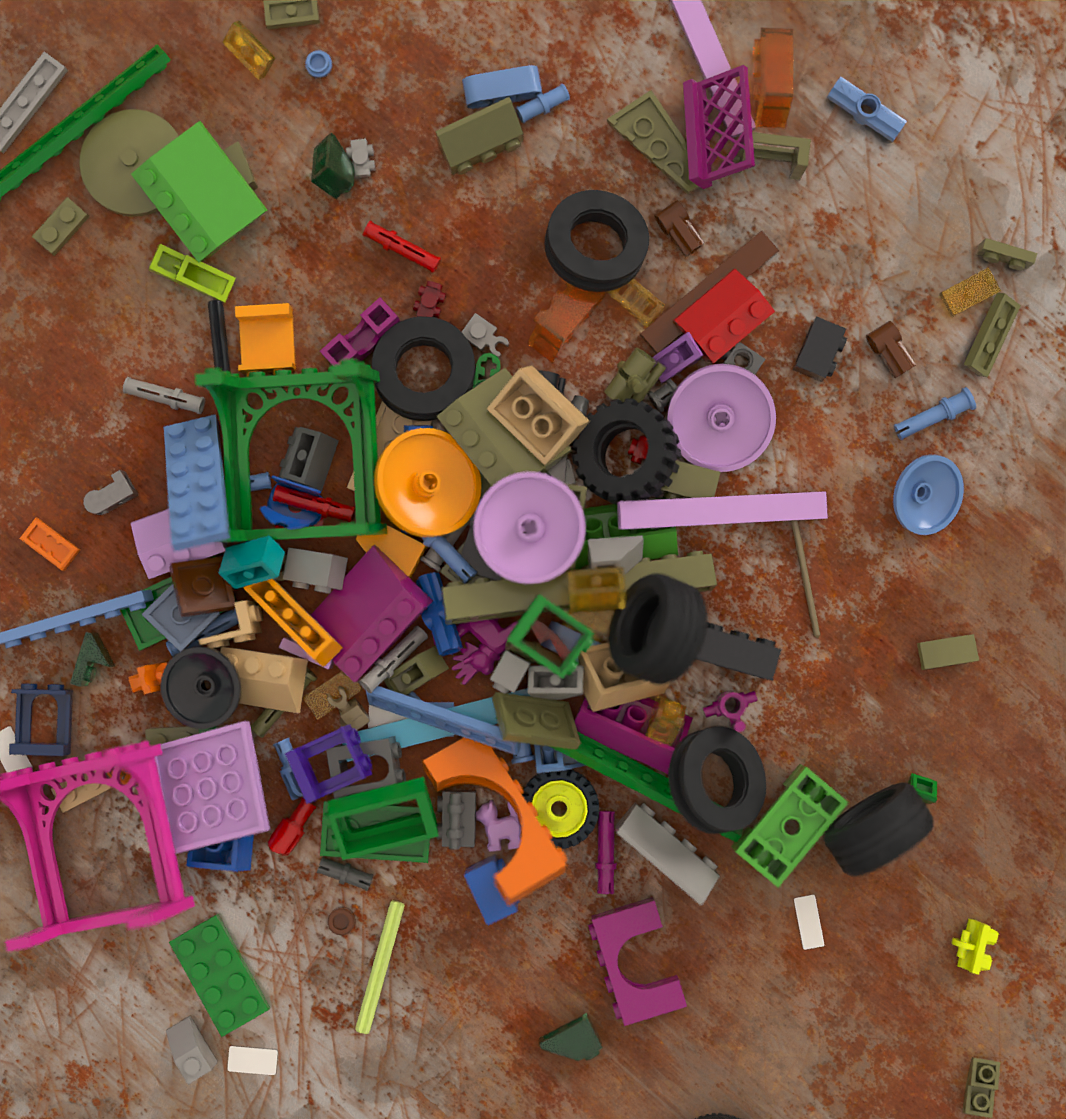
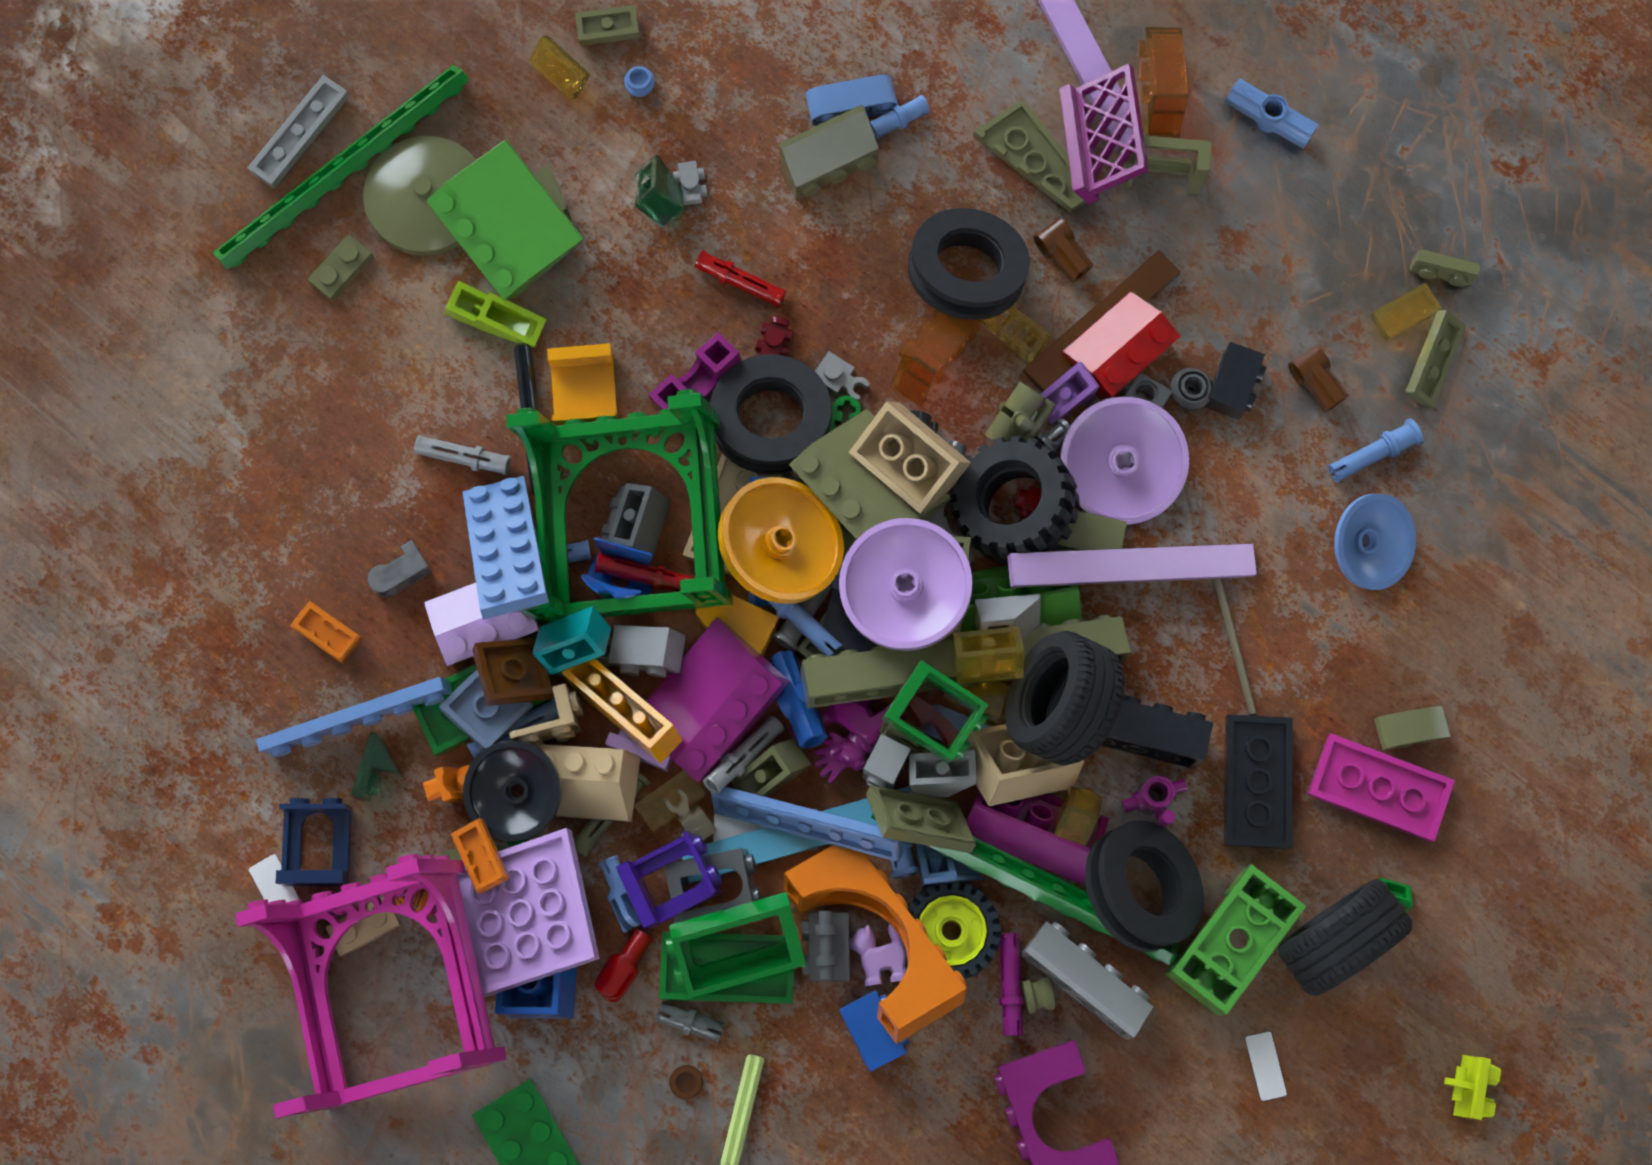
camera: 10 degrees left, 10 degrees down
none -> orange plate [451,818,510,894]
none -> olive wheel [1021,976,1055,1014]
none -> dark grey cone [1171,368,1213,409]
none -> black plate [1224,715,1293,849]
none -> dark pink plate [1307,733,1455,843]

